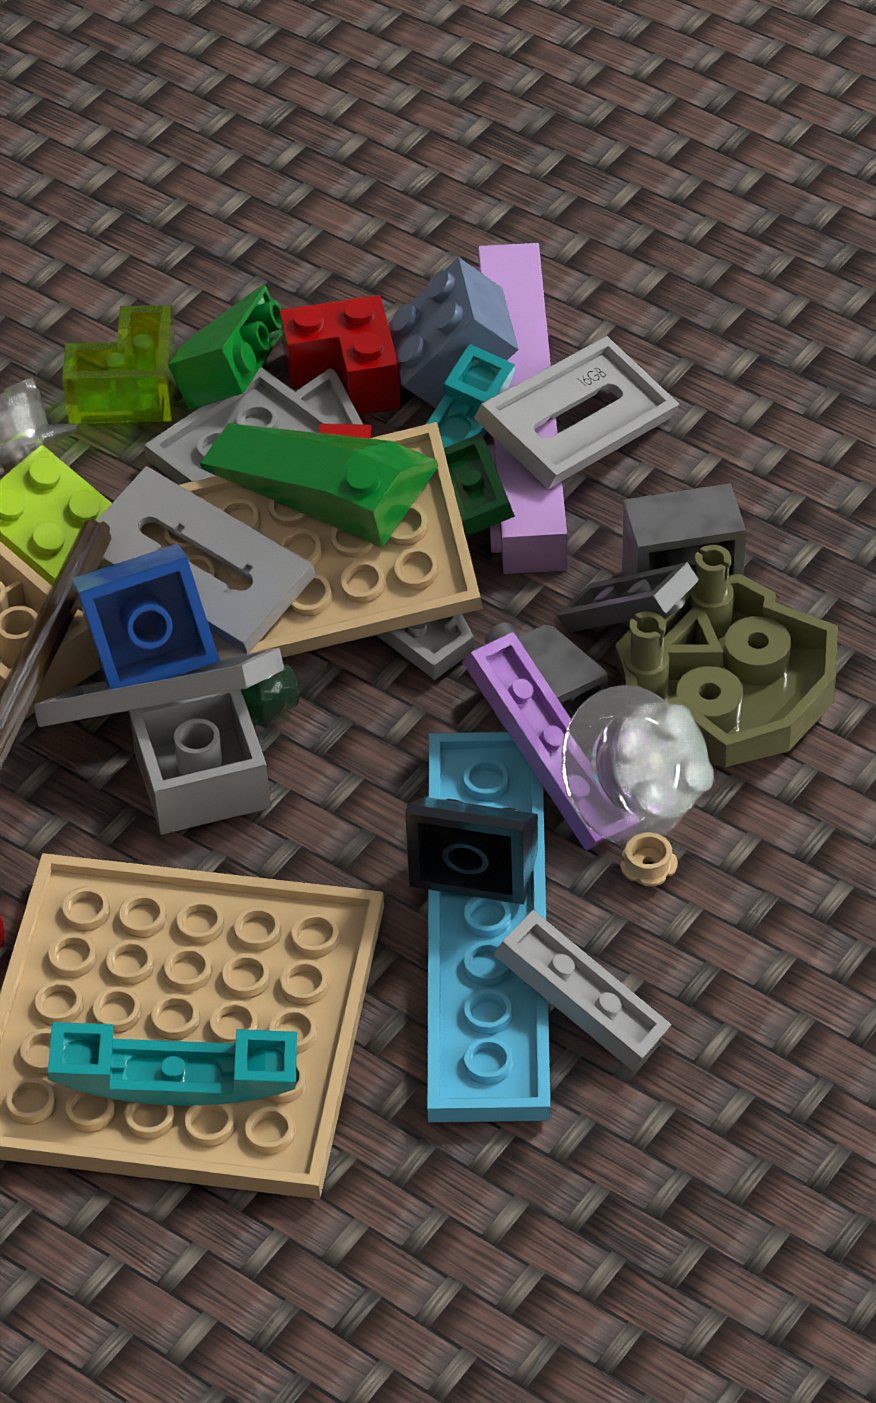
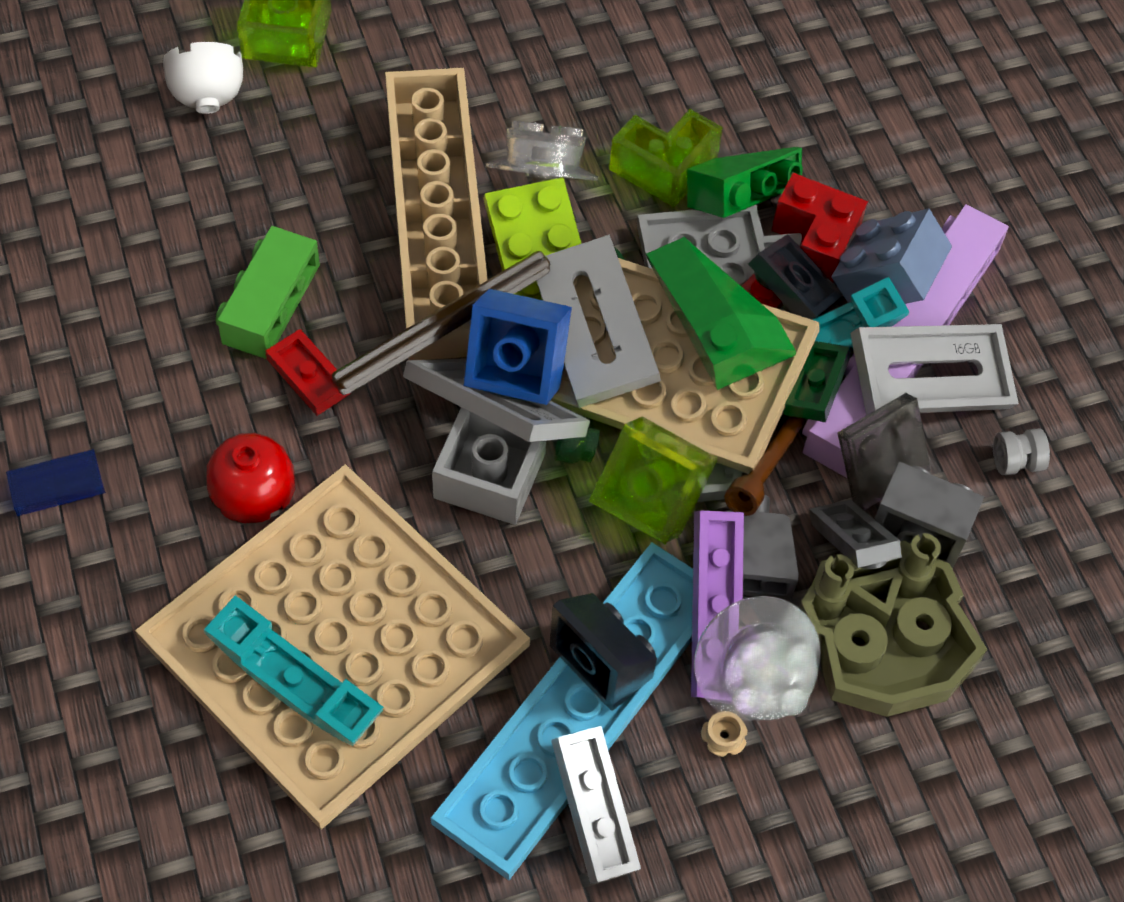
camera: 30 degrees right, 10 degrees up
none -> clear neon green brick [589,416,718,545]
none -> reddish brown piece [724,416,807,516]
none -> black plate [748,234,843,320]
none -> clear smoke plate [837,393,931,510]
none -> light grey wheel [993,428,1050,475]

